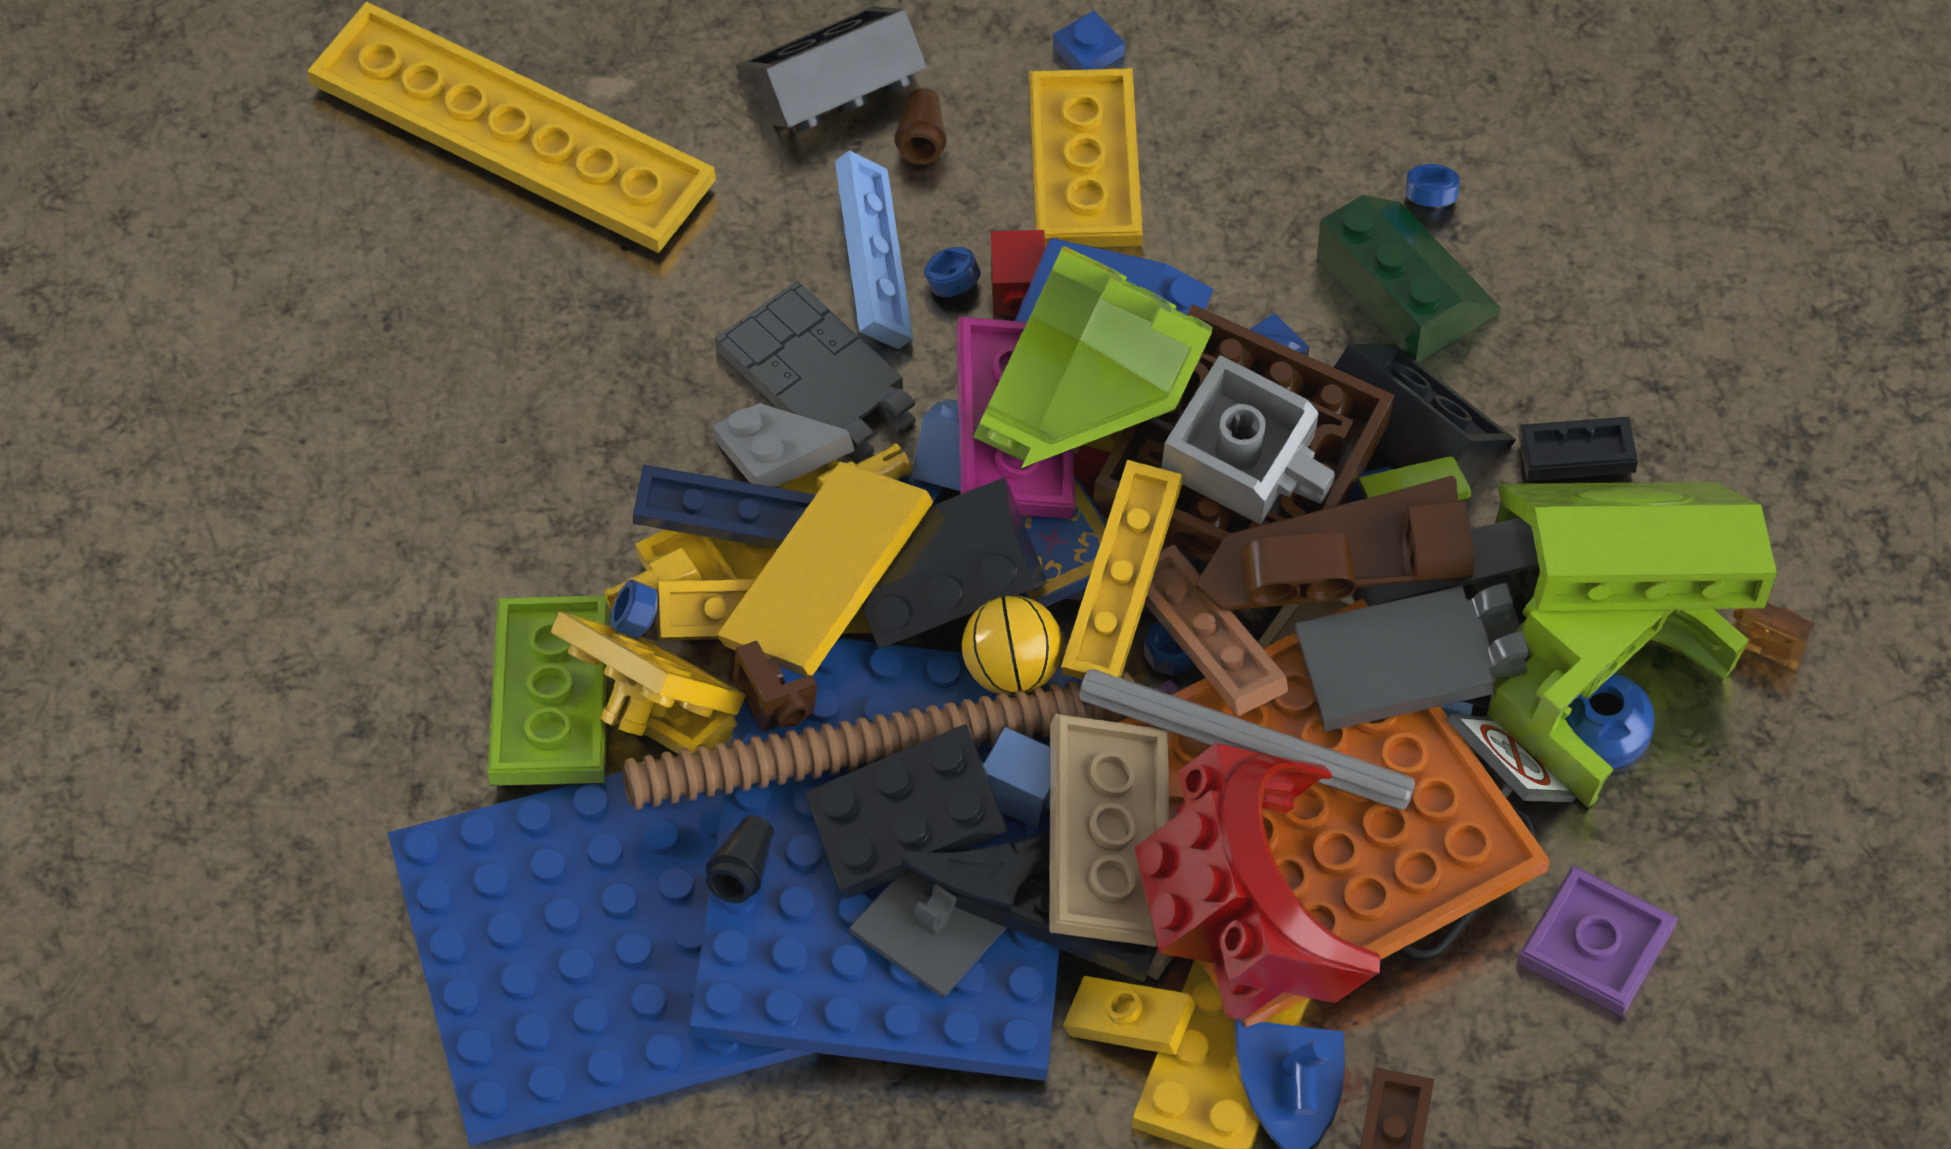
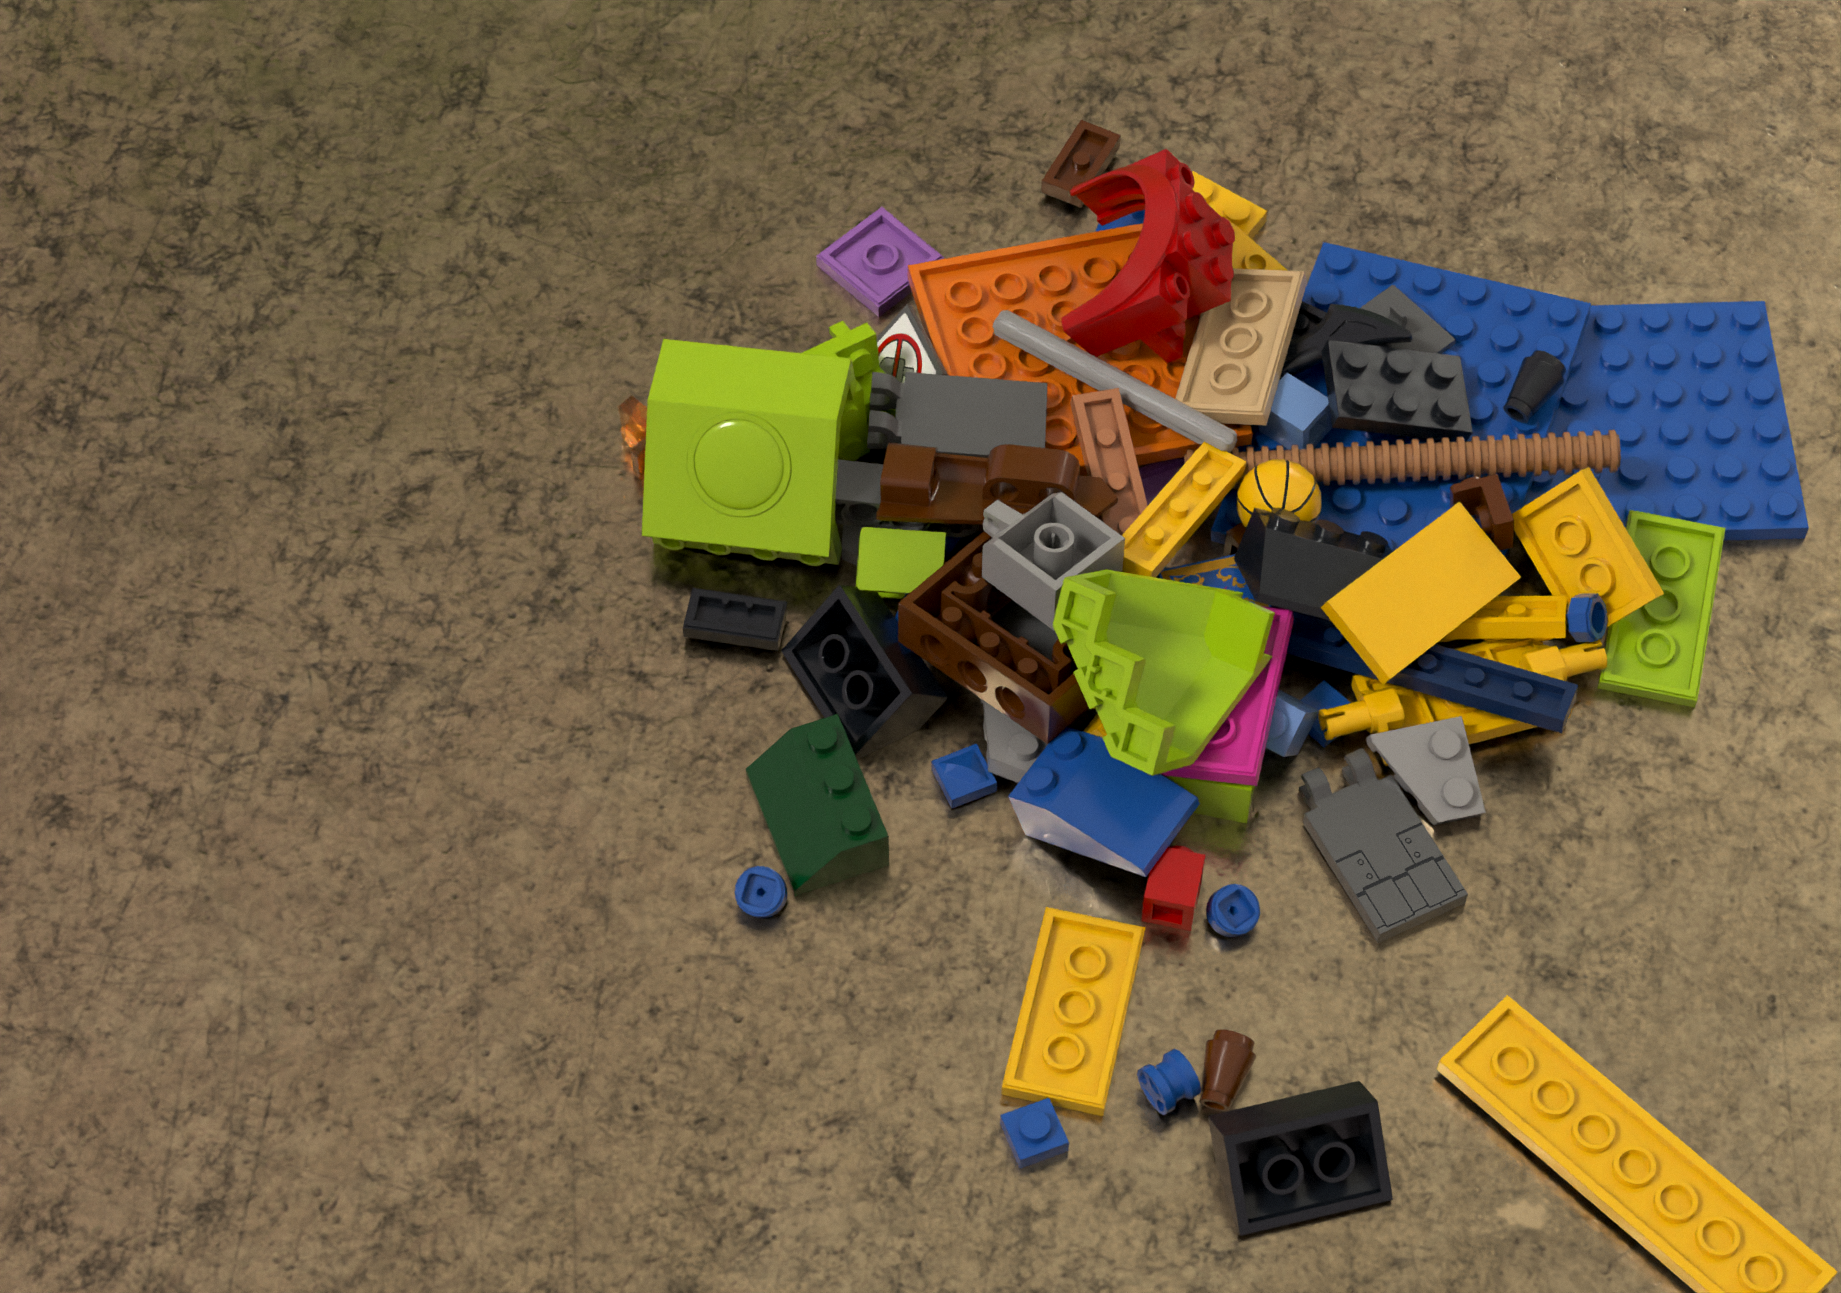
camera: 165 degrees left, 0 degrees up
light blue plate [835,150,913,350] -> none
none -> blue wheel [1137,1049,1201,1115]

